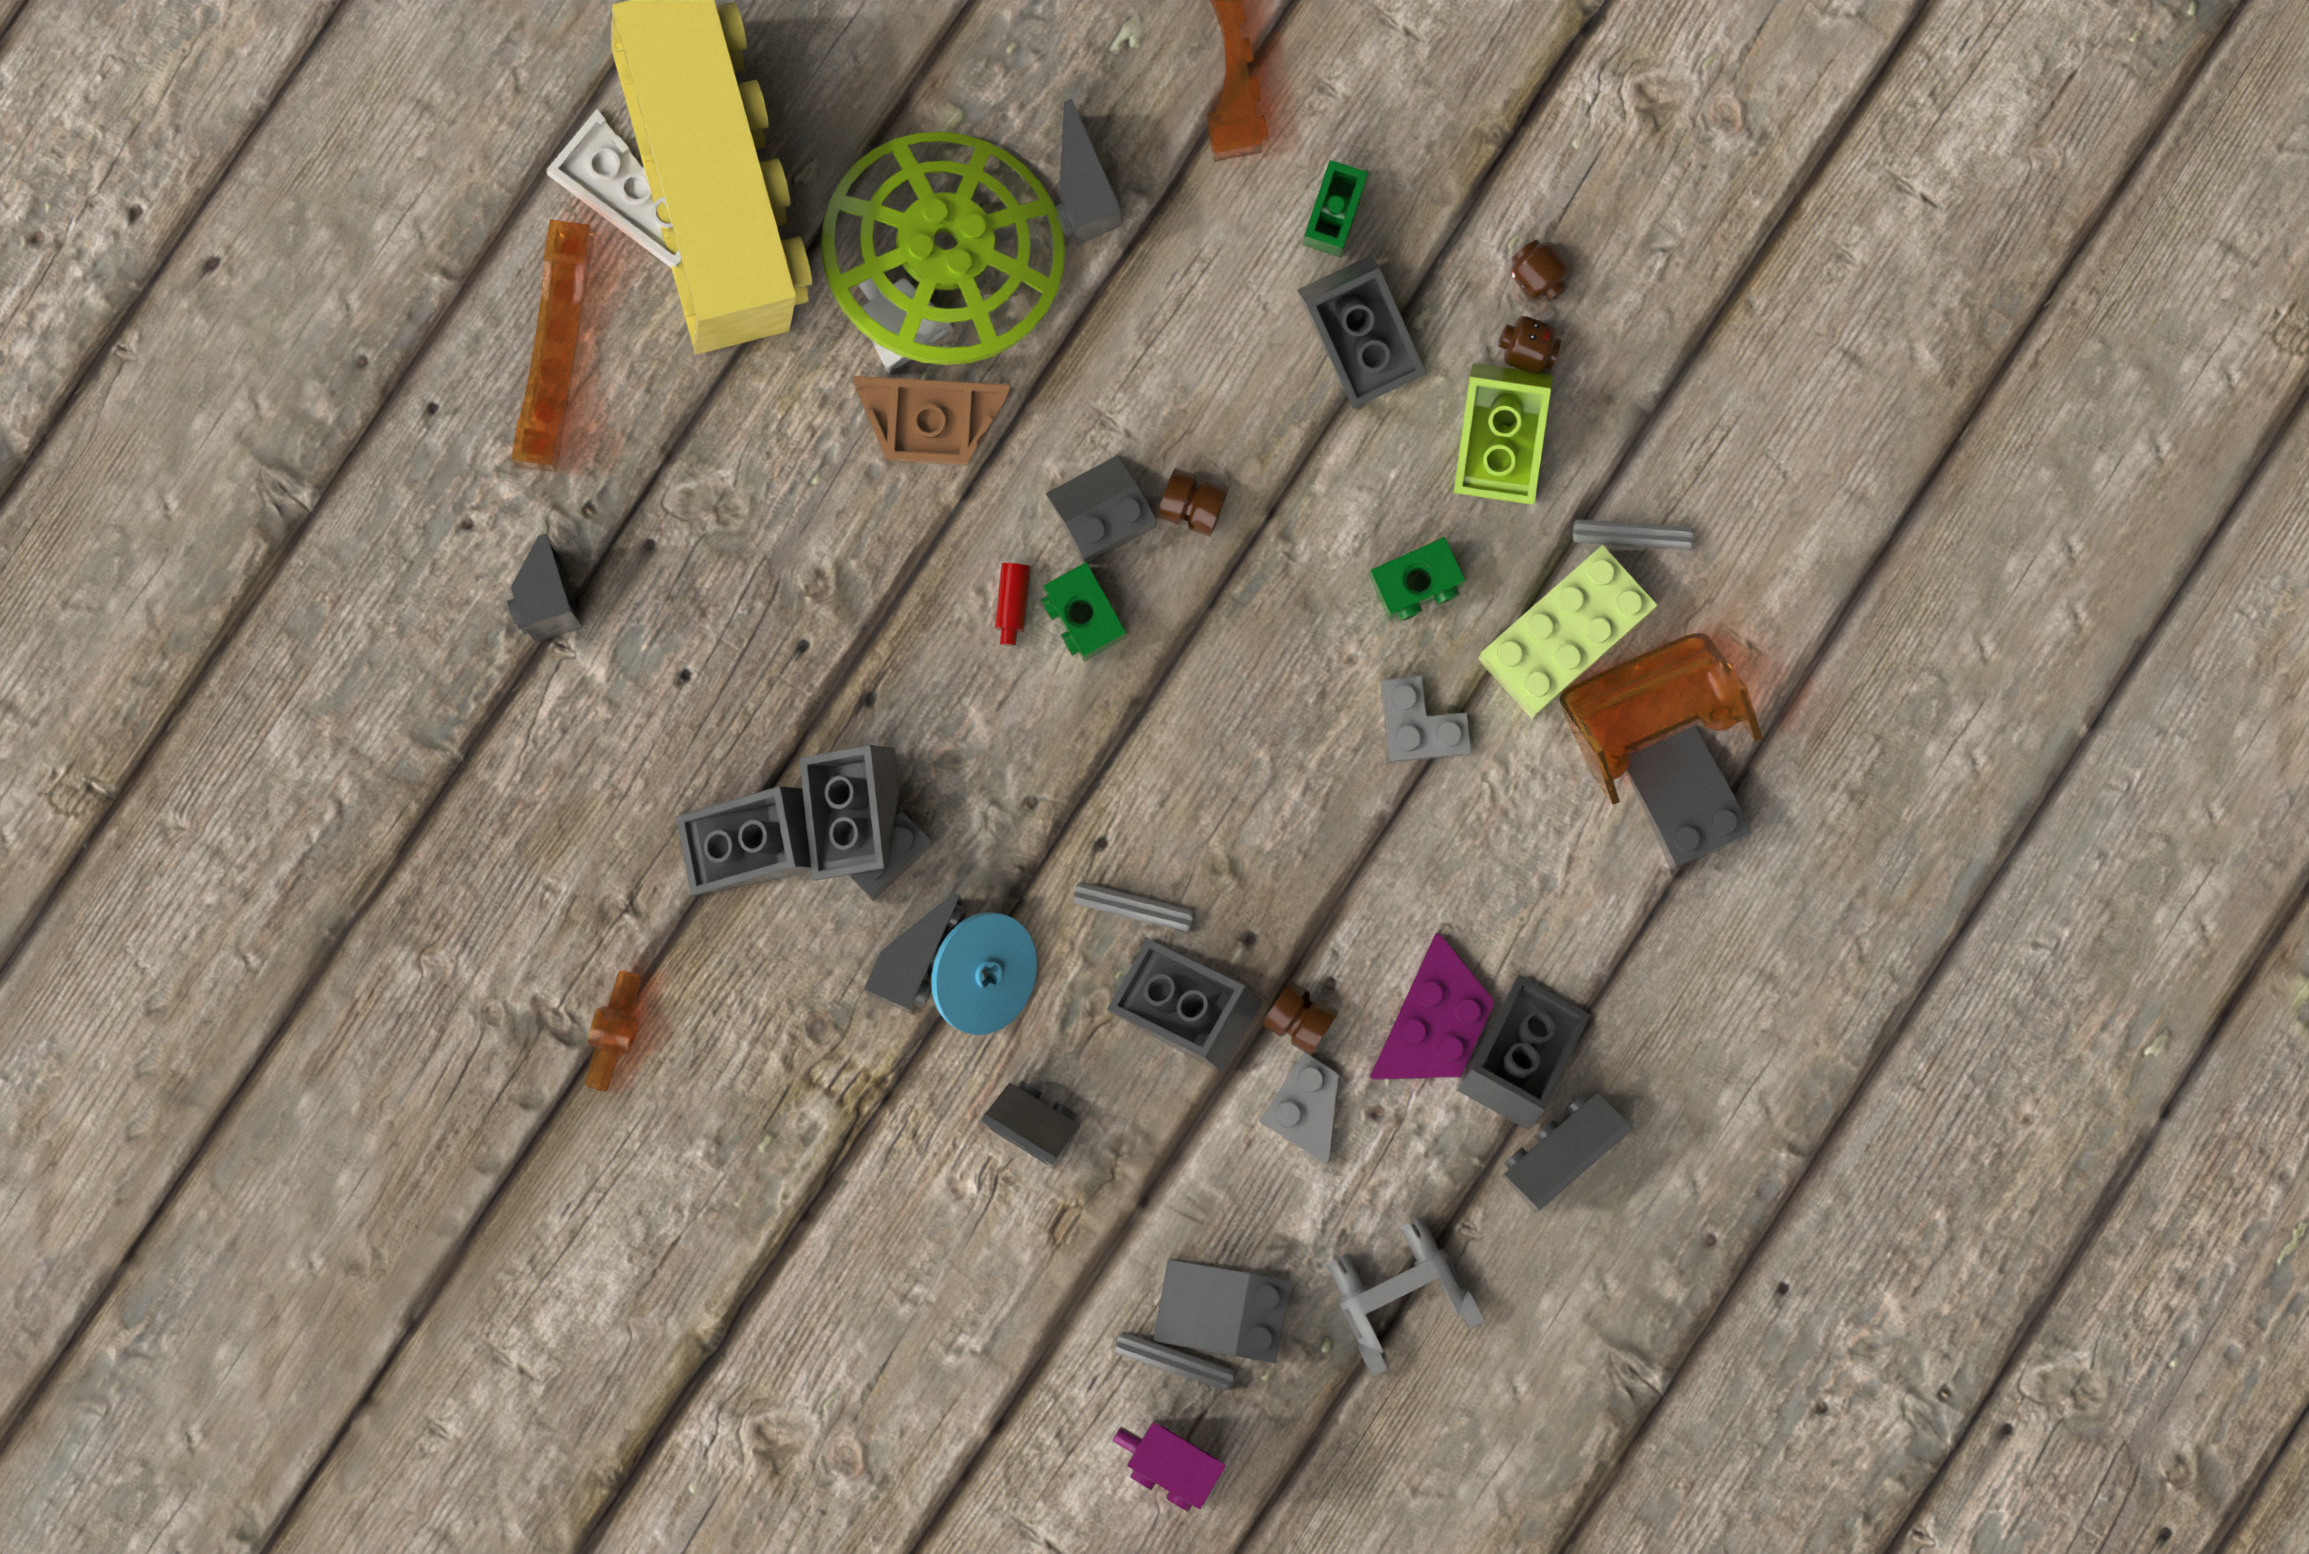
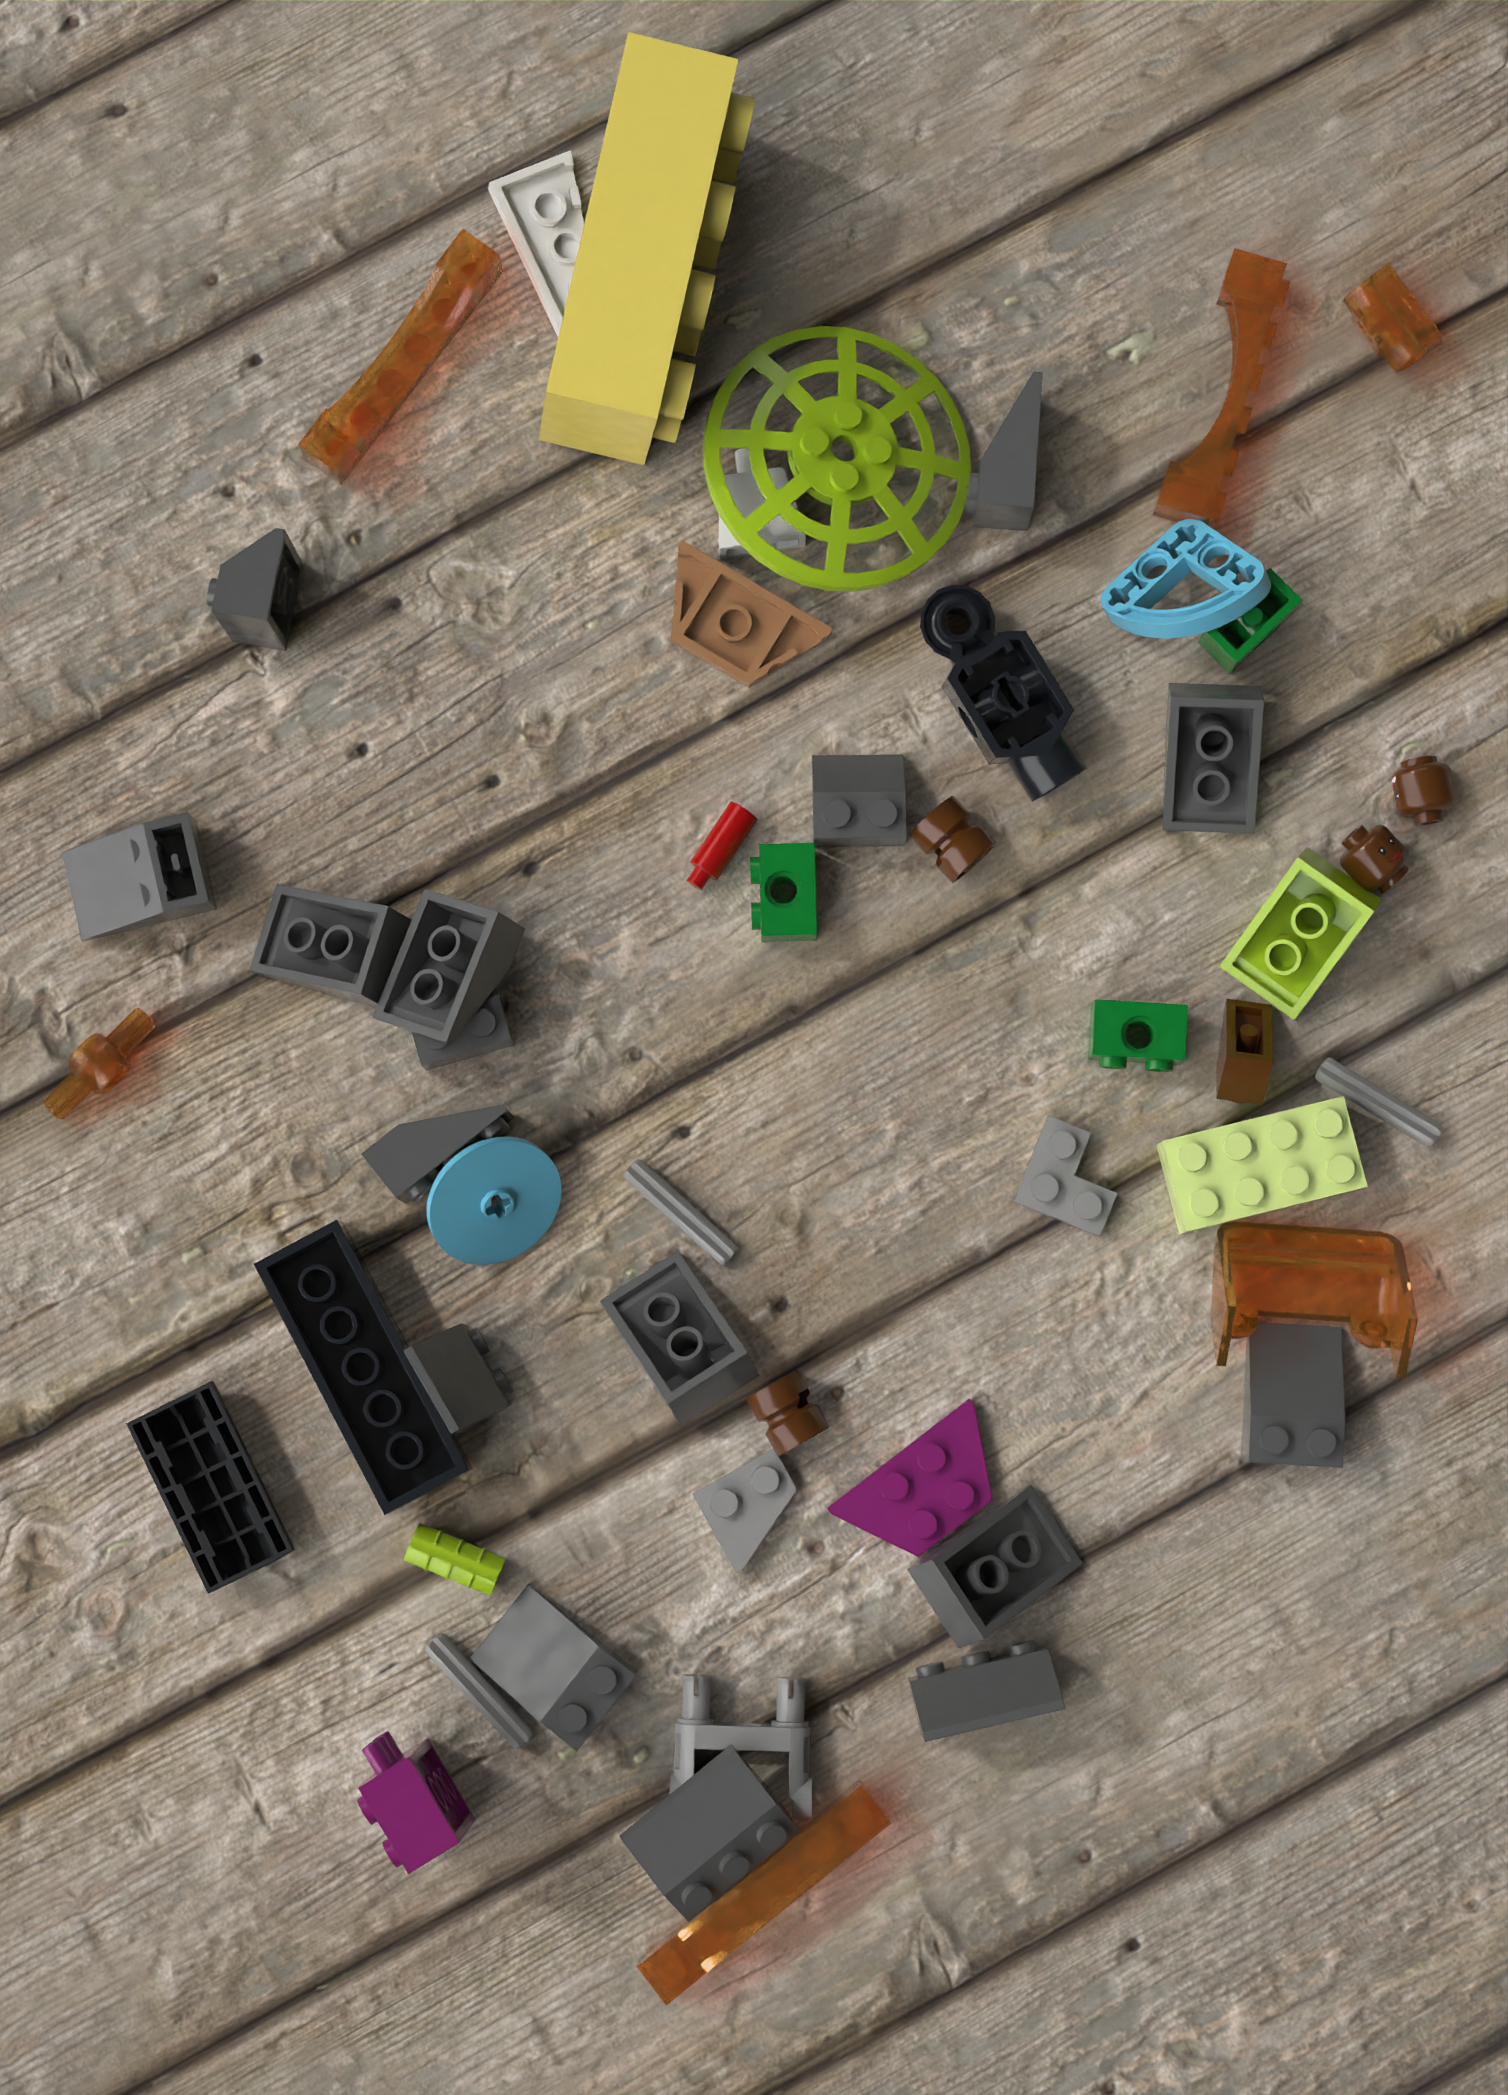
camera: 30 degrees right, 0 degrees up
none -> slope [62,812,217,942]
none -> black piece [126,1381,295,1594]
none -> black brick [254,1220,473,1515]
none -> lime axle [404,1523,506,1596]
none -> dark grey slope [620,1745,800,1922]
none -> clear orange arch [637,1780,891,2005]
none -> black brick [920,585,1087,802]
none -> medium azure beam [1100,518,1271,639]
none -> reddish brown slope [1216,998,1273,1105]

